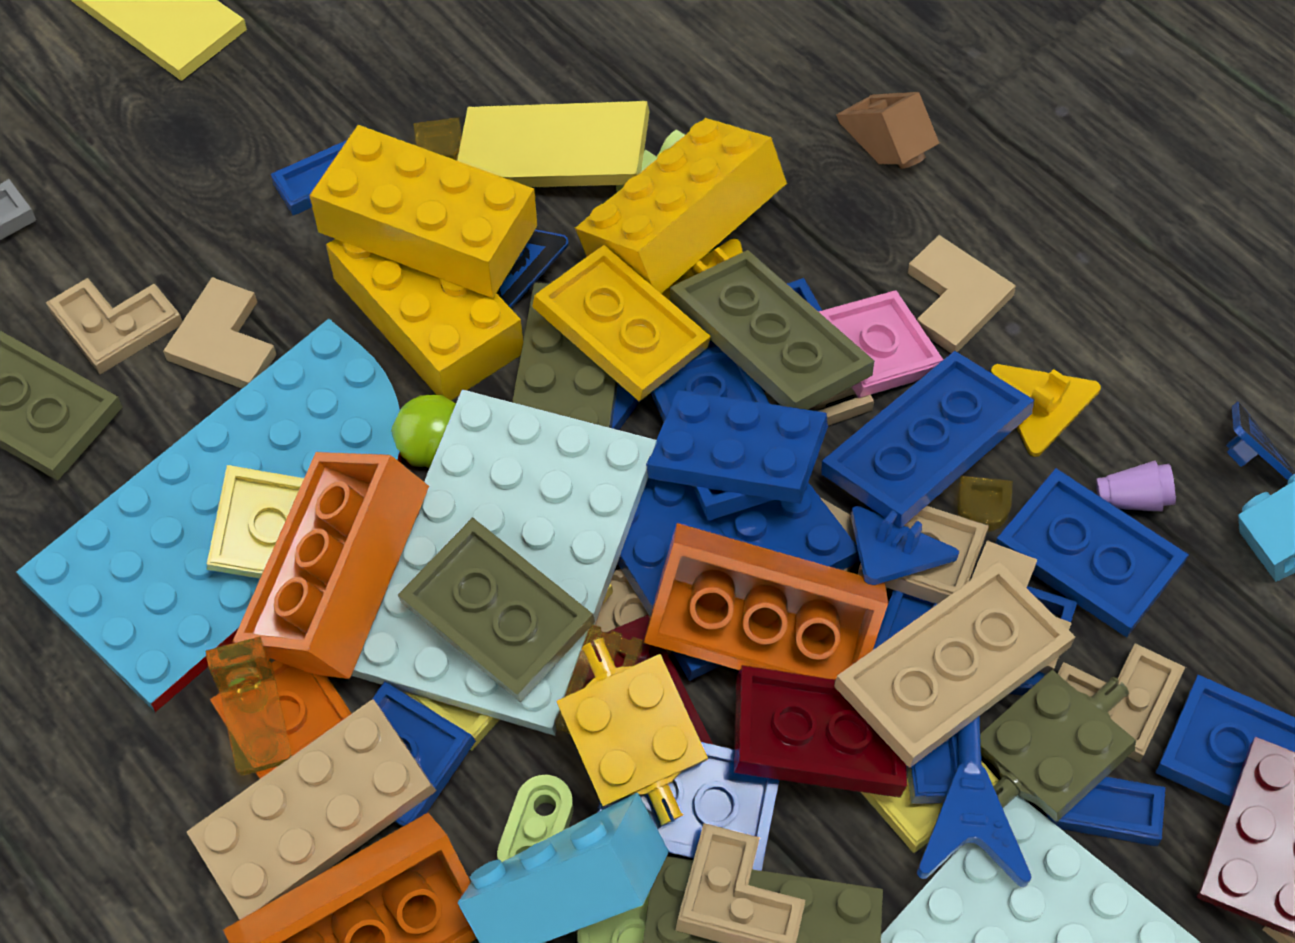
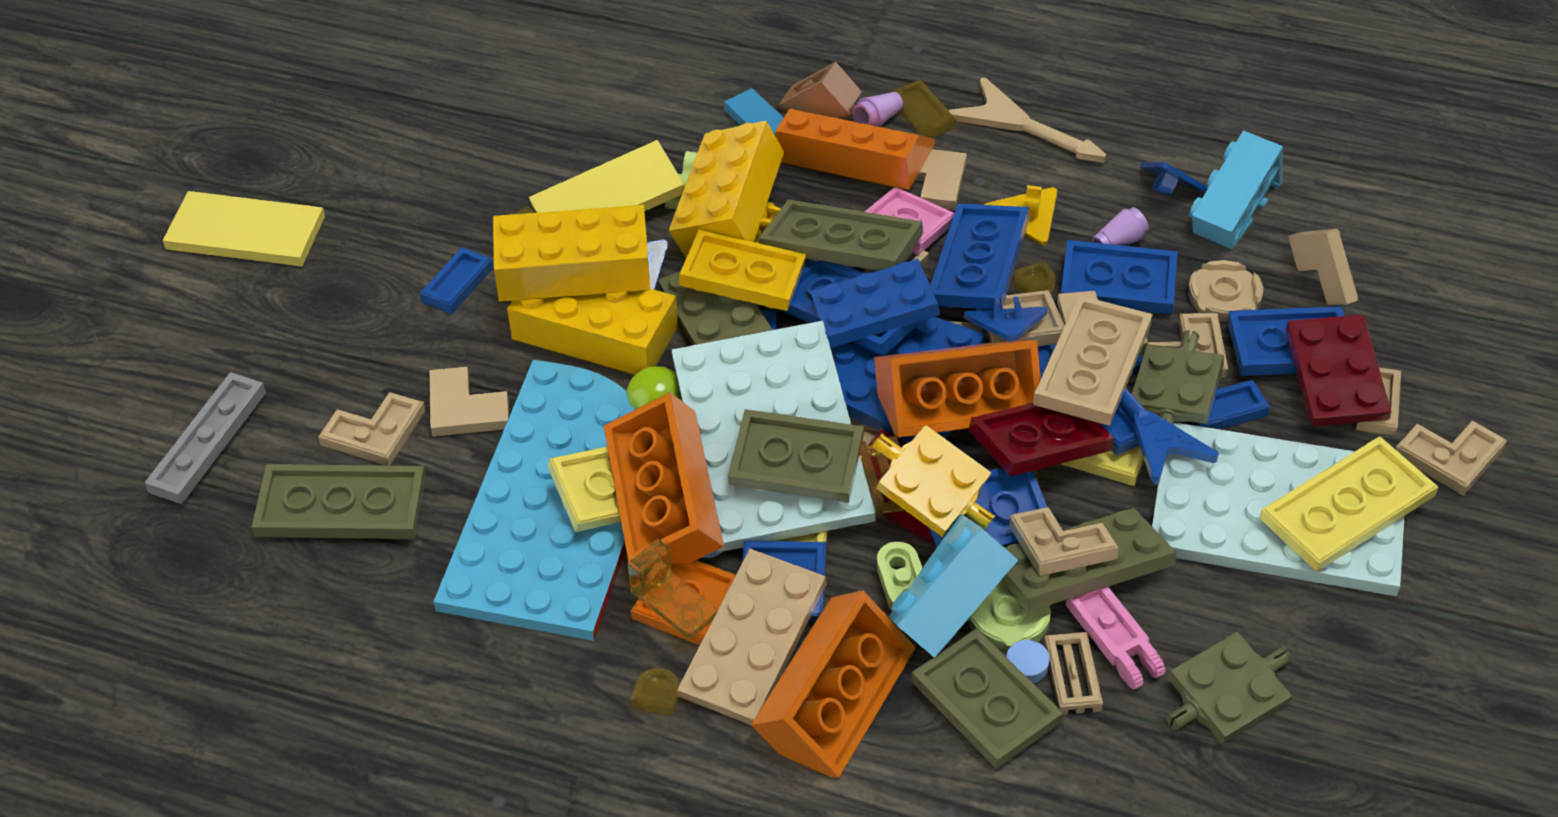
camera: 30 degrees left, 10 degrees down
none -> clear yellow tile [630,668,679,716]
none -> dark azure tile [724,88,784,136]
none -> orange slope [776,109,935,190]
none -> lavender cone [852,92,903,127]
none -> clear yellow tile [892,80,956,138]
none -> tan piece [948,77,1106,163]
none -> tan tile [1187,260,1264,323]

